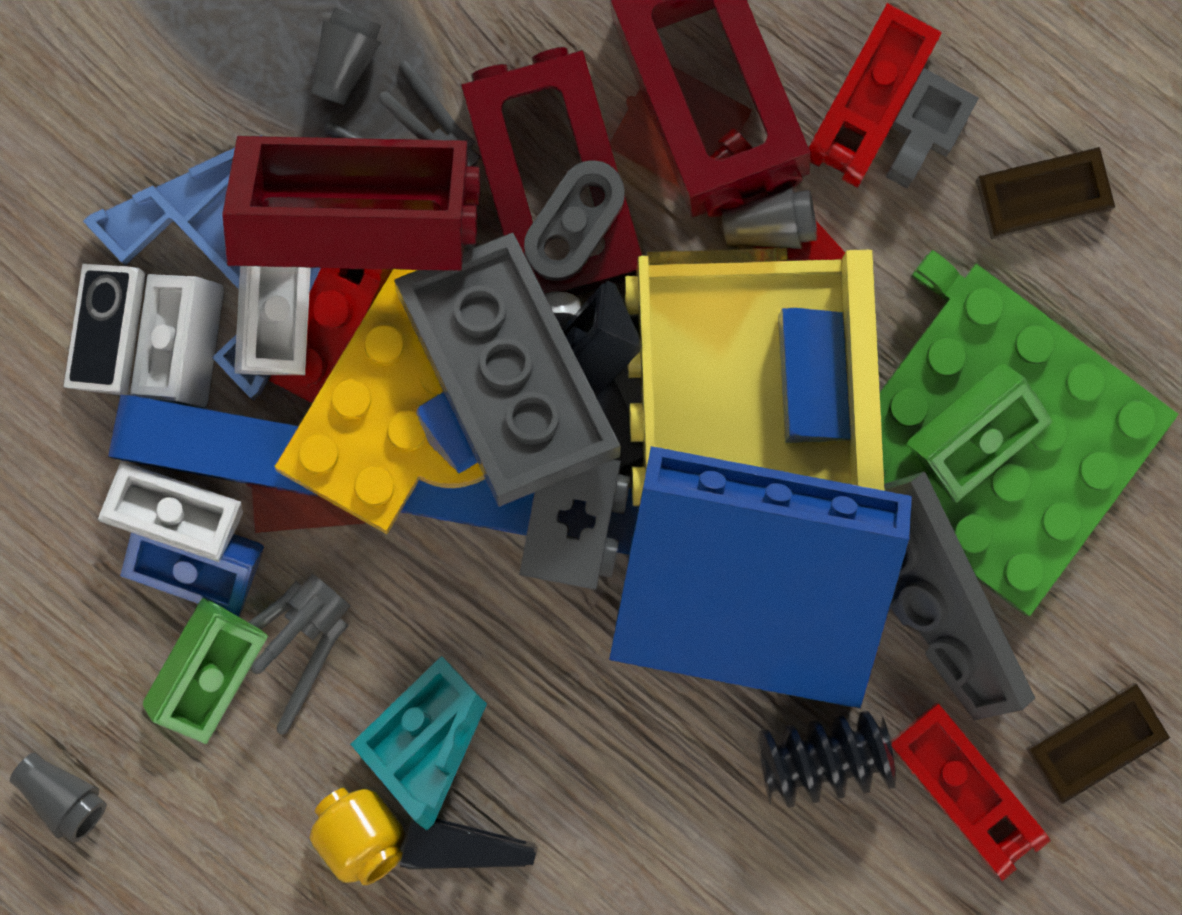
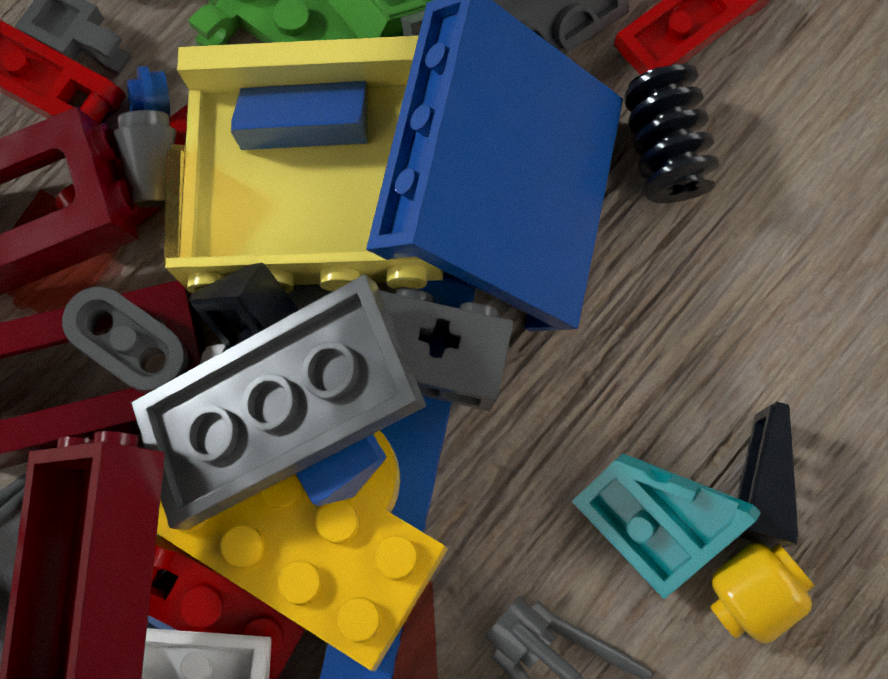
camera: 90 degrees left, 10 degrees down
none -> blue plate [127,66,170,117]

